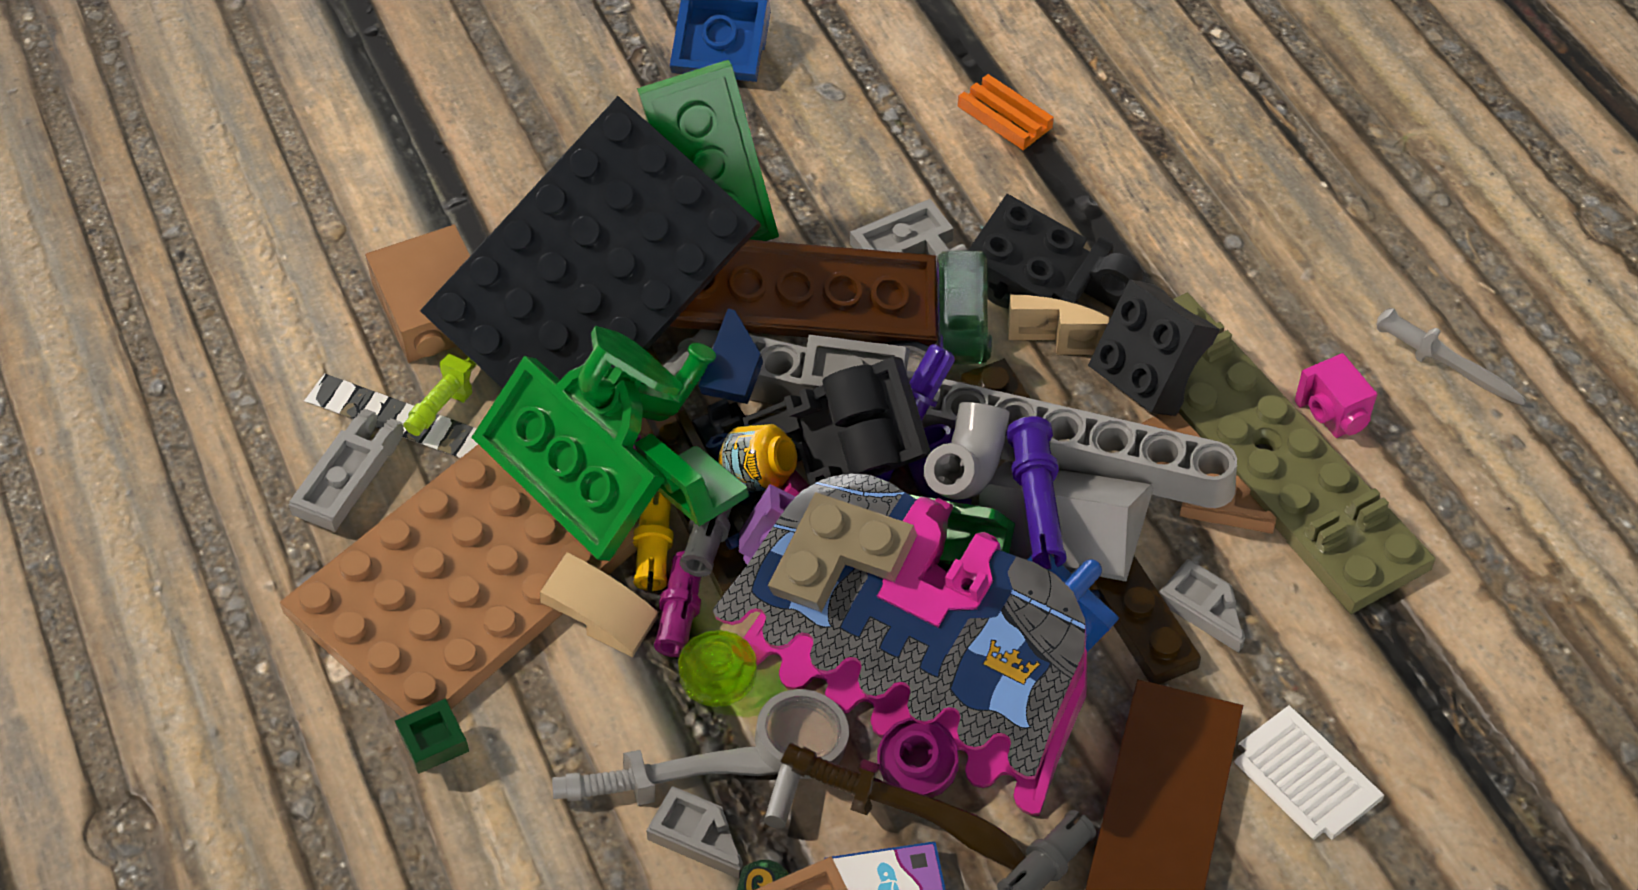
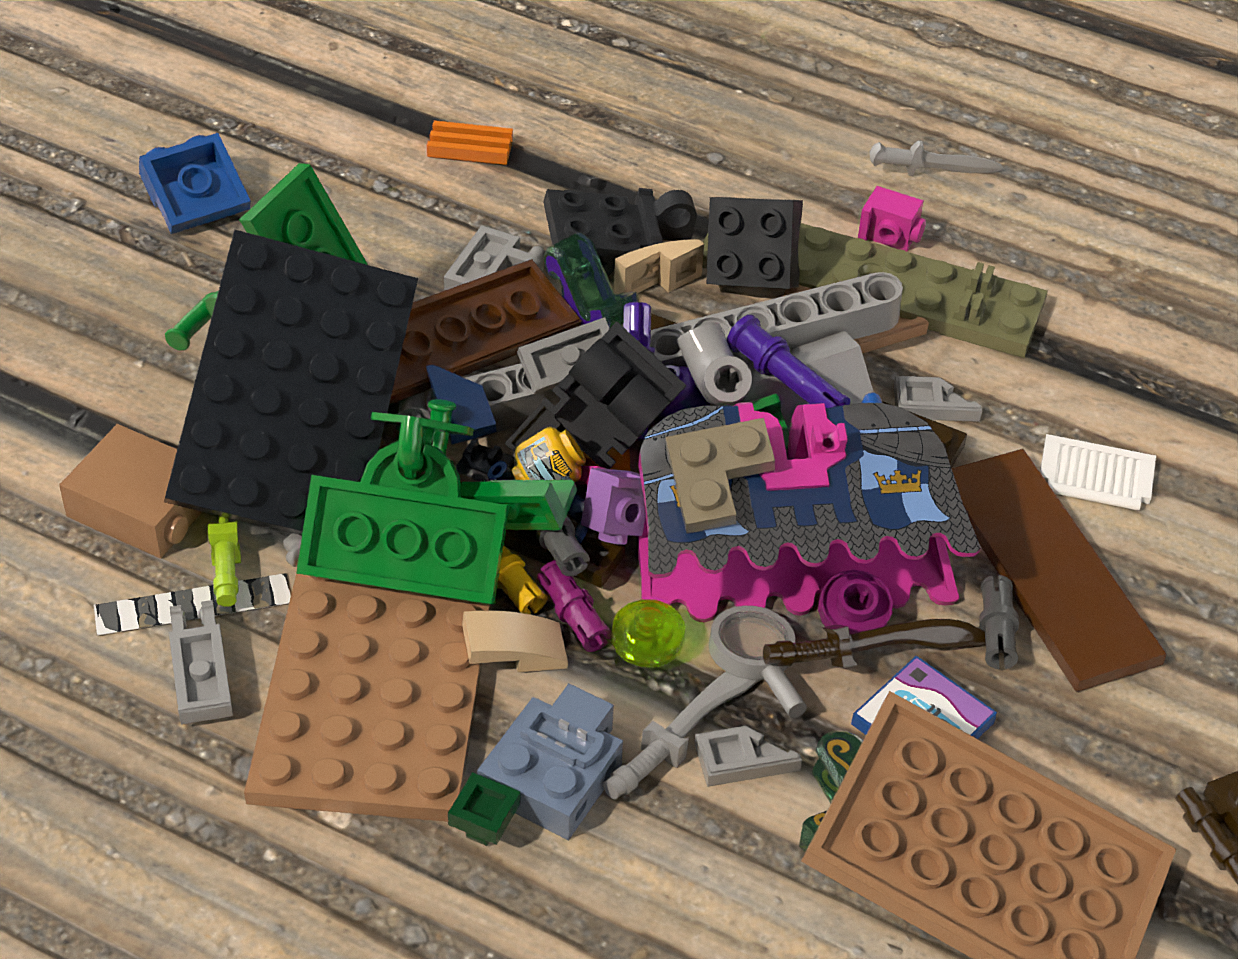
camera: 40 degrees left, 5 degrees down
none -> sand blue piece [477,683,623,841]

